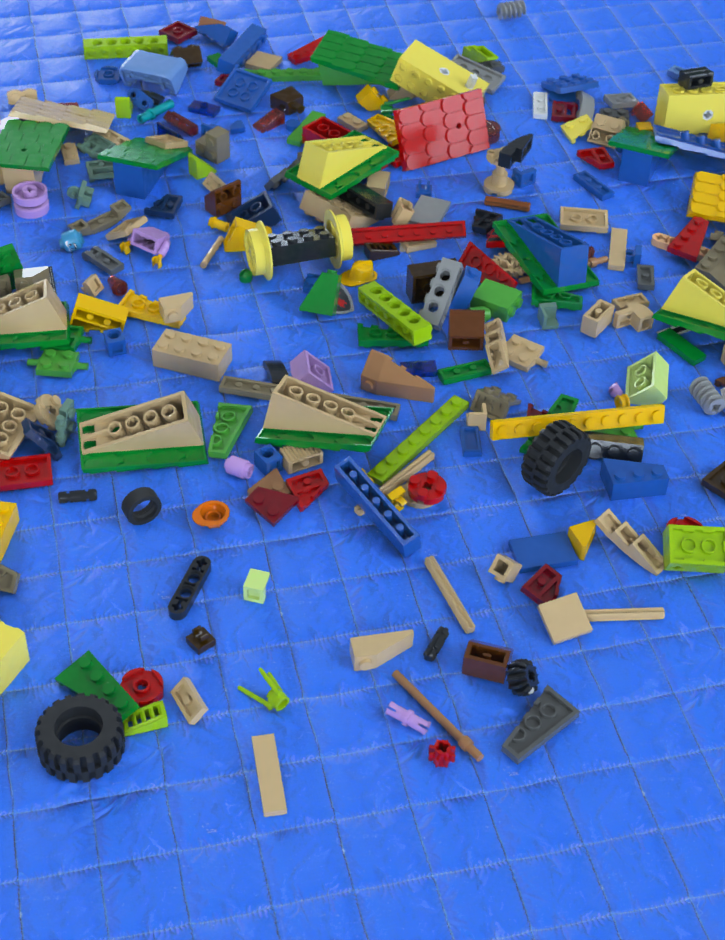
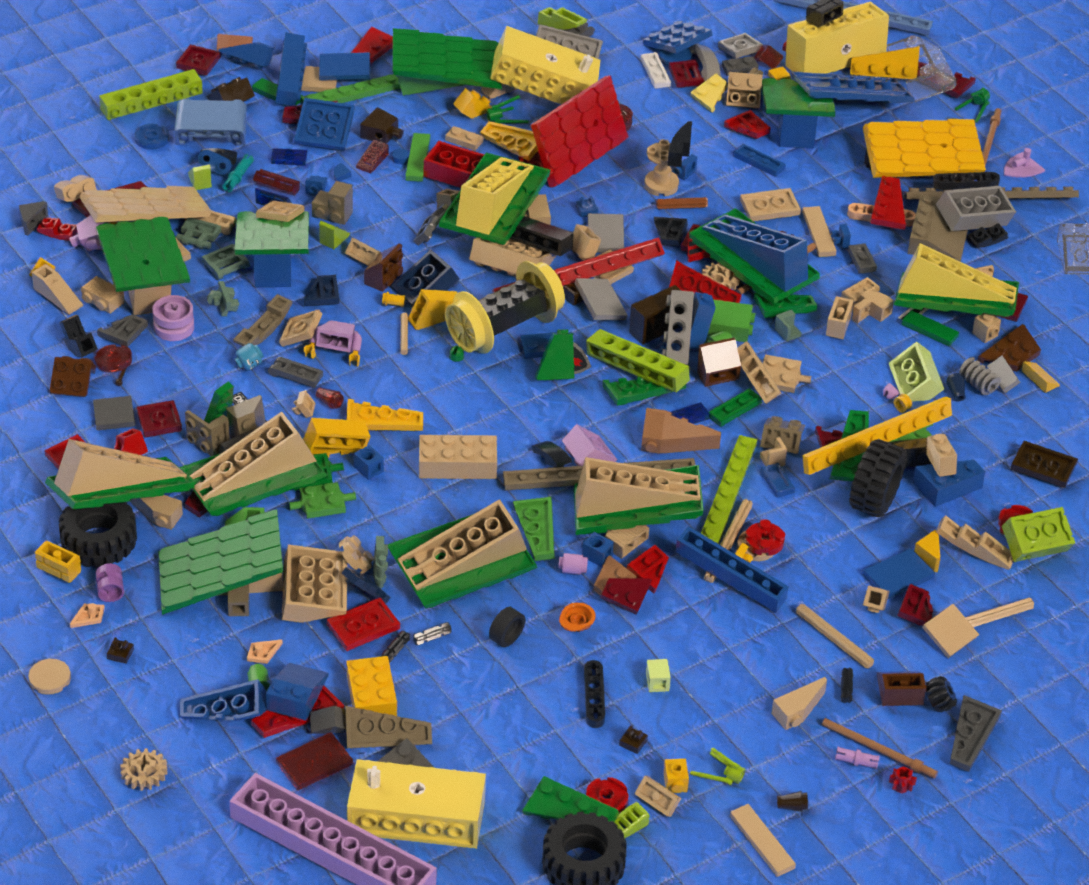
camera: 20 degrees left, 0 degrees up
tan slope [158,292,194,324] -> none
yellow piece [341,260,378,287] -> none
none -> blue tile [319,52,370,80]
none -> black axle [381,631,410,663]
none -> light grey tile [574,278,628,320]
none -> yellow brick [663,759,689,793]
none -> dark brown cone [777,791,808,812]
none -> tan brick [926,434,957,477]
none -> dark blue cone [946,373,966,402]

